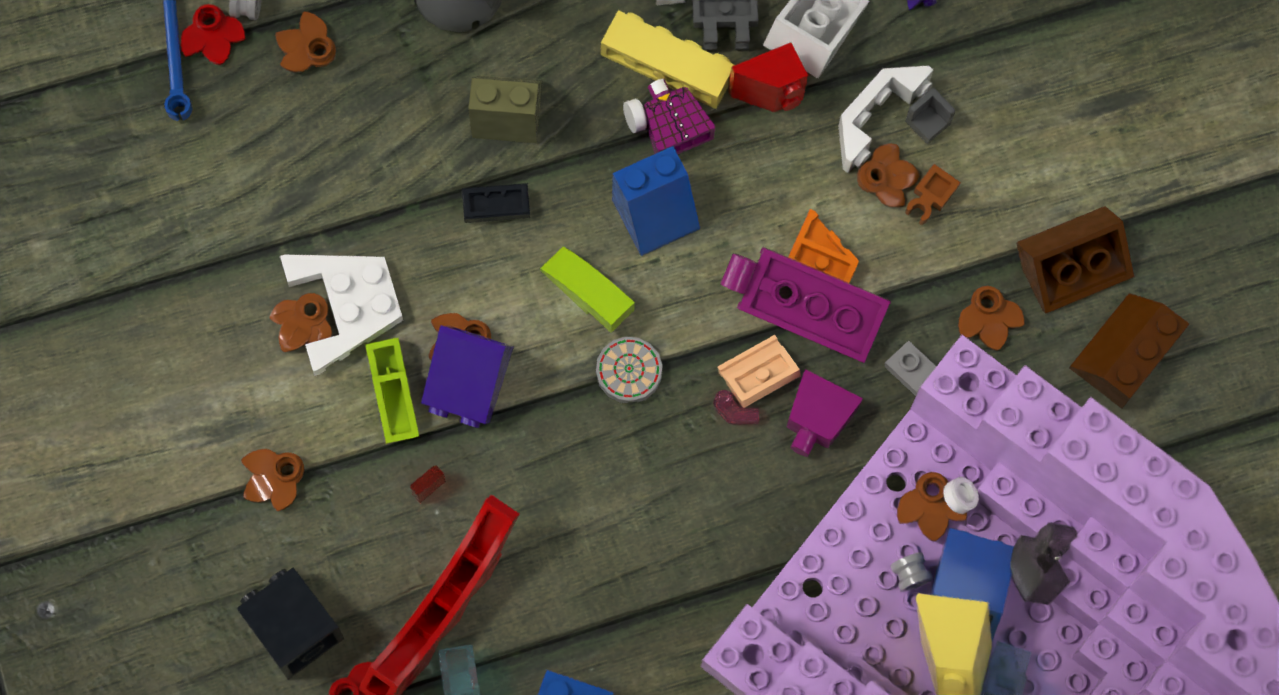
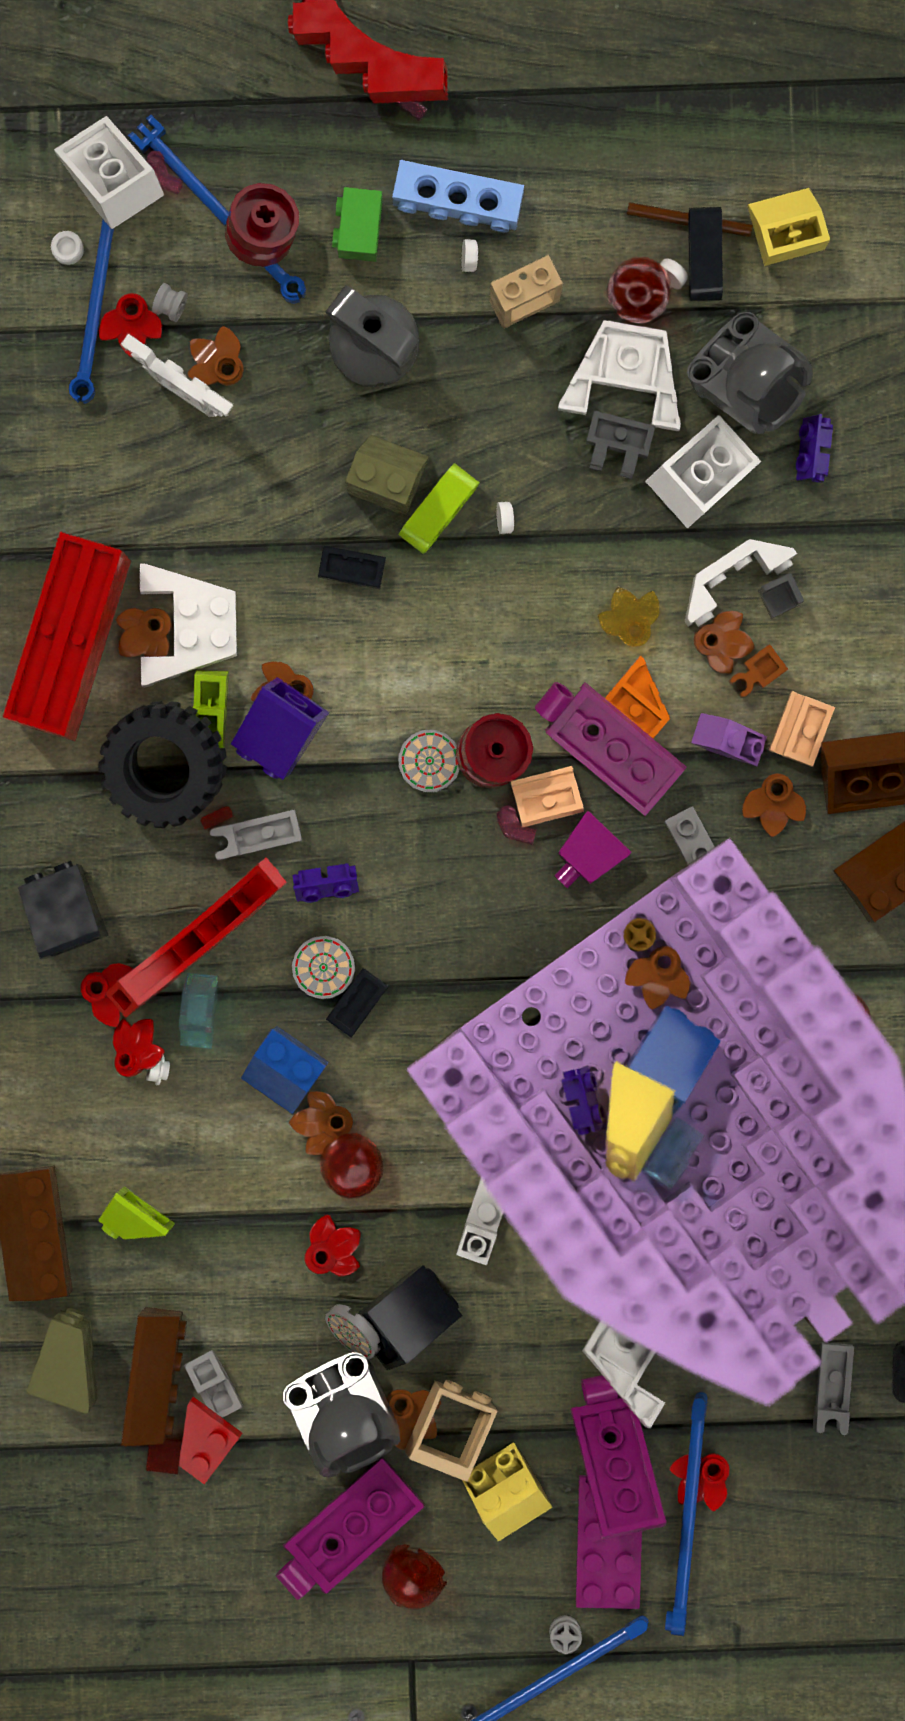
camera: 15 degrees right, 15 degrees up
dark orange plate [241,449,305,511] -> none
lime slope [540,246,635,333] -> none
light yellow brick [601,10,735,109] -> none
blue slope [612,146,700,256] -> none
magenta torso [644,79,715,154] -> none
red slope [728,42,808,112] -> none
light grey wheel [890,552,933,592] -> none
white tile [944,477,979,514] -> none
clear smoke brick [1010,522,1079,605] -> none
none -> red brick [3,532,131,741]
none -> black tyre [98,701,227,828]
none -> white wing [121,334,234,417]
none -> light grey plate [210,810,303,861]
none -> light grey tile [292,936,355,999]
none -> dark purple hinge [293,863,359,903]
none -> black plate [326,968,389,1038]
none -> lime beam [399,463,480,554]
none -> dark red wheel [456,713,533,789]
none -> dark purple hinge [561,1066,606,1135]
none -> clear yellow plate [598,587,660,647]
none -> pearl gold wheel [624,918,656,951]
none -> medium lavender slope [691,713,767,766]
none -> light nougat plate [769,691,835,767]

